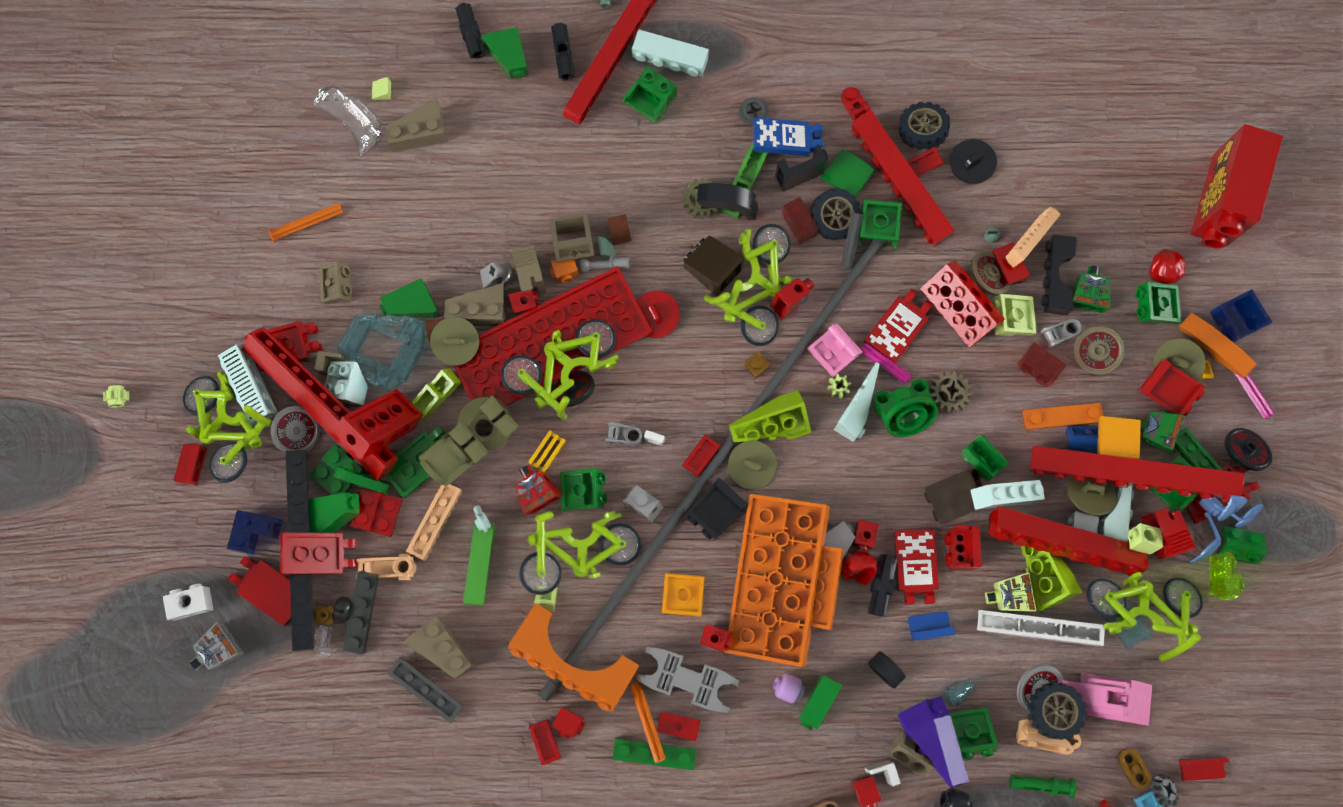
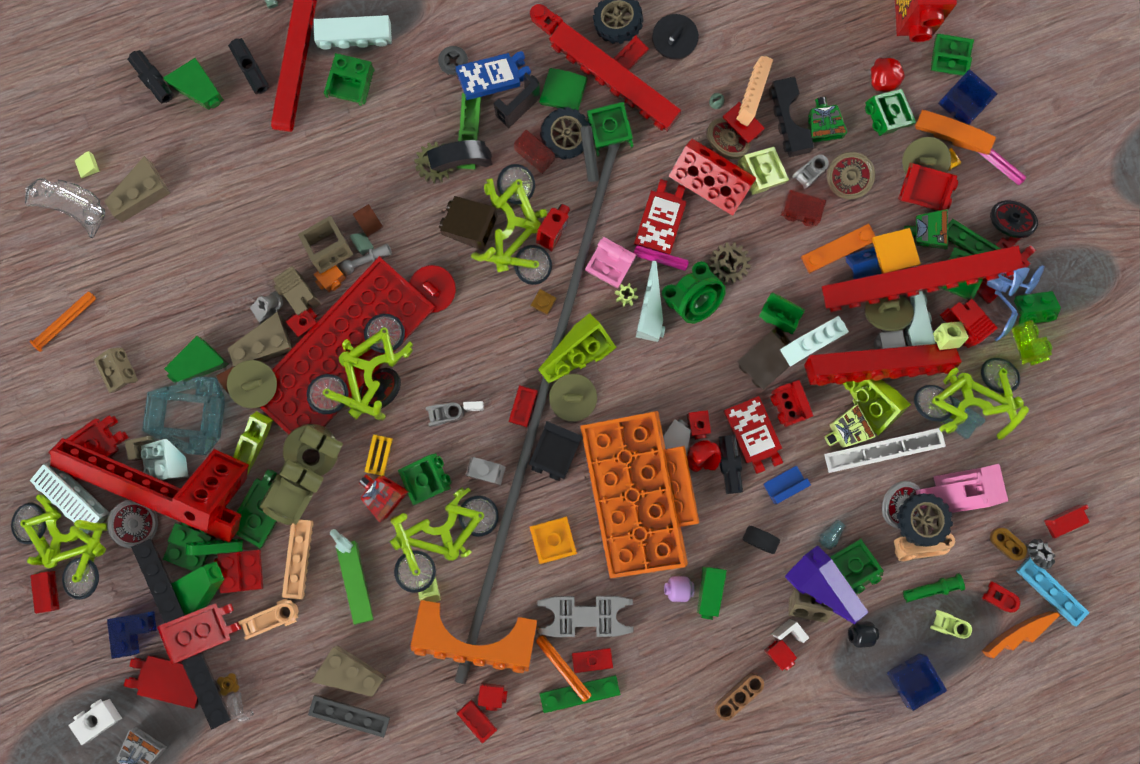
camera: 25 degrees left, 5 degrees up
pearl dark grey plate [333,571,379,655] -> none
red brick [700,624,733,652] -> none
none -> green slope [931,33,974,77]

